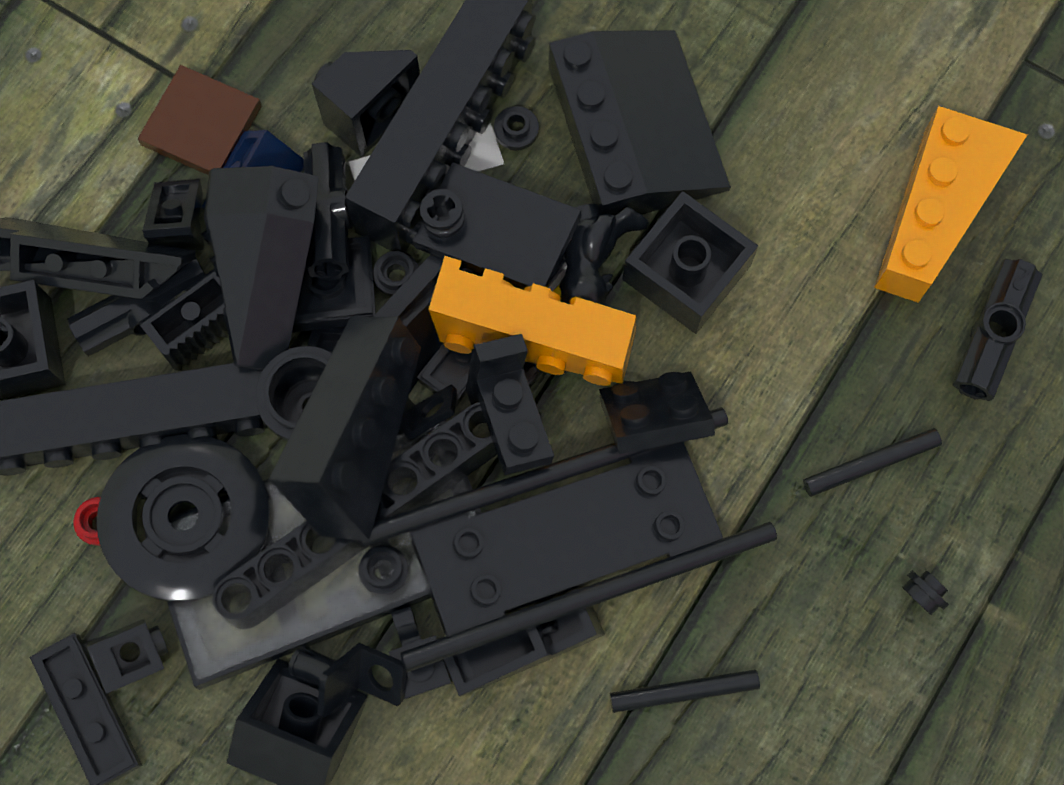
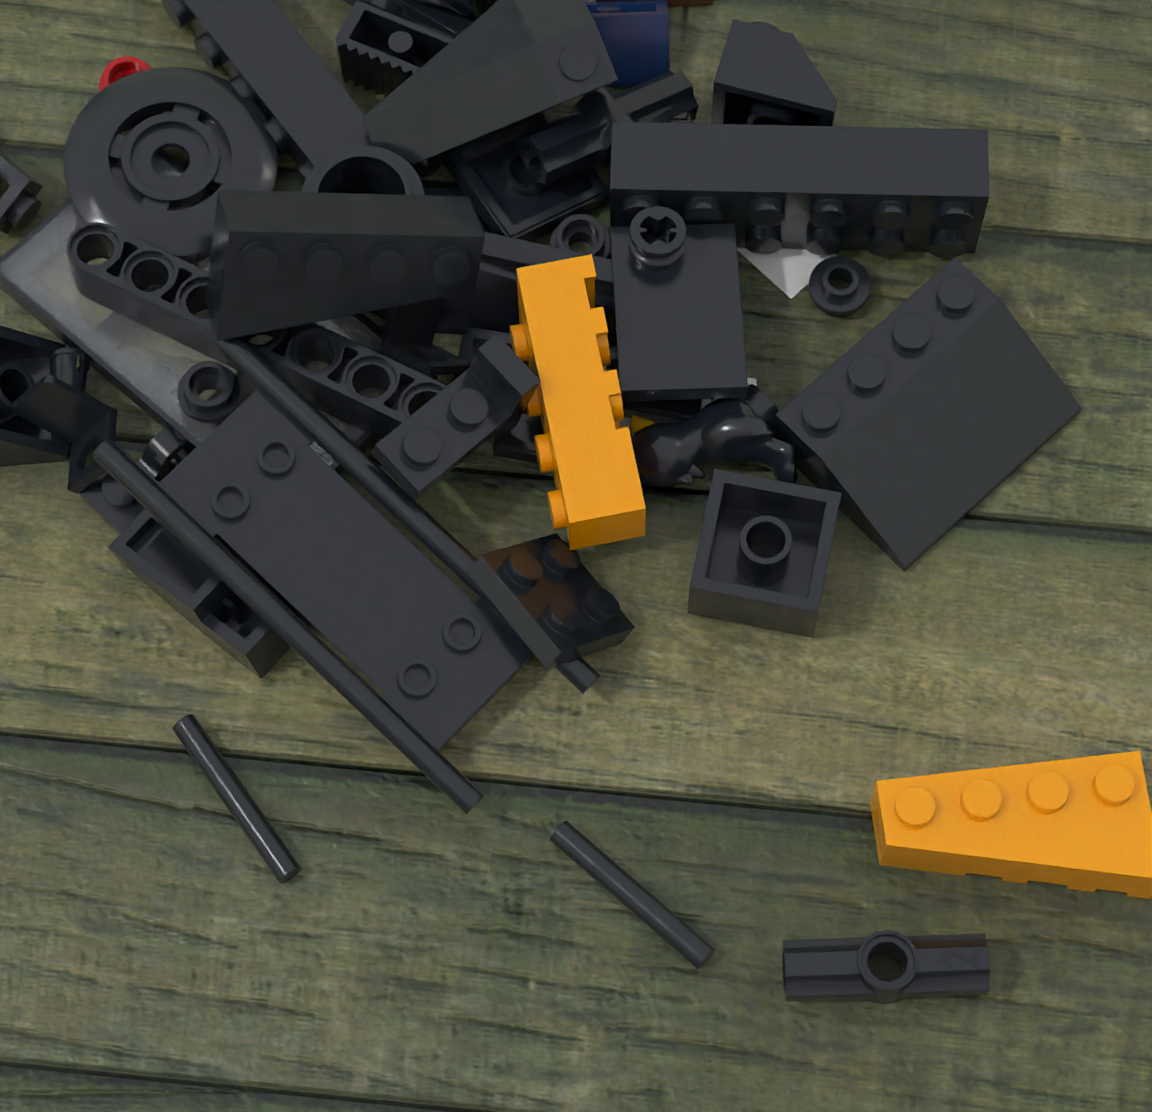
camera: 65 degrees right, 5 degrees down
black plate [902,570,949,615] -> none

